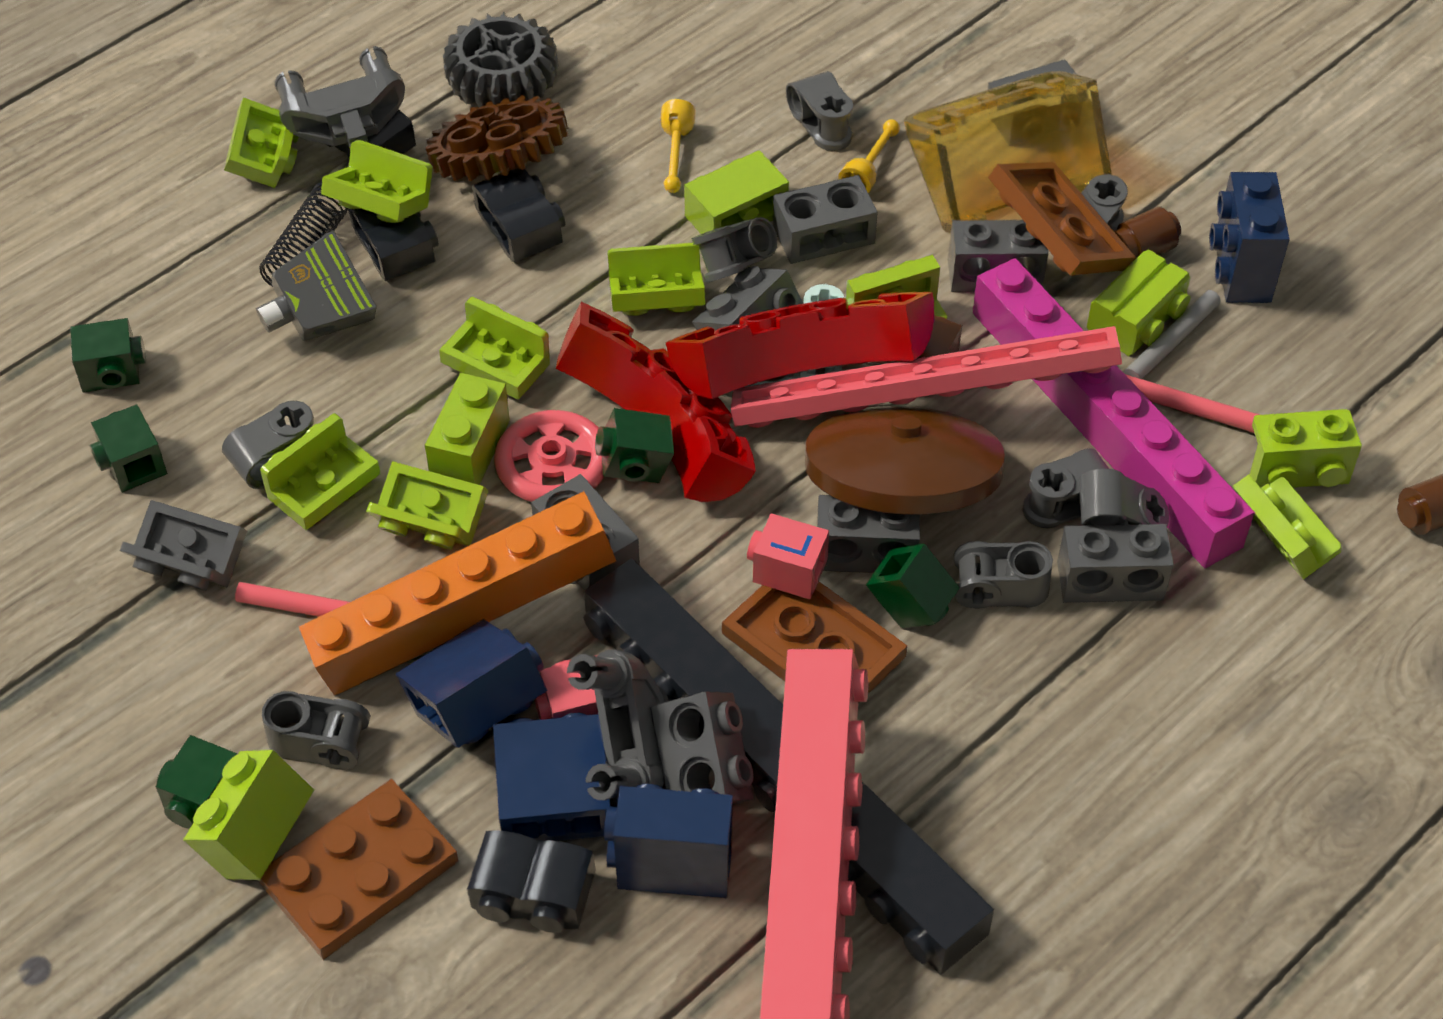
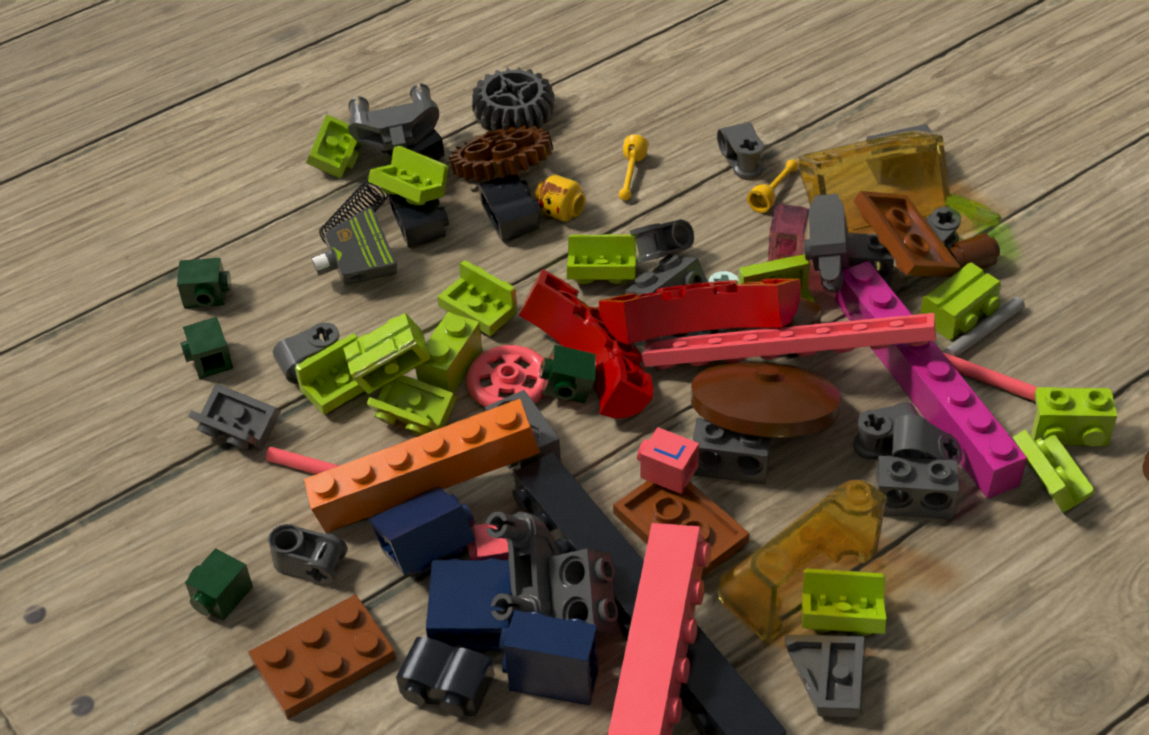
camera: 10 degrees right, 5 degrees down
lime brick [183,750,314,880] -> none
lime brick [684,150,789,234] -> none
dark grey brick [773,175,878,264] -> none
dark green brick [866,544,960,628] -> none
dark grey piece [954,541,1053,609] -> none
dark blue brick [1209,172,1290,303] -> none
none -> lime brick [343,313,431,394]
none -> yellow head [535,175,586,222]
none -> clear yellow windscreen [718,479,887,643]
none -> clear pink brick [768,204,809,262]
none -> dark grey wing [784,634,866,718]
none -> lime bracket [801,568,886,635]
none -> dark grey hinge [804,193,856,294]
none -> clear neon green tile [944,193,1002,227]

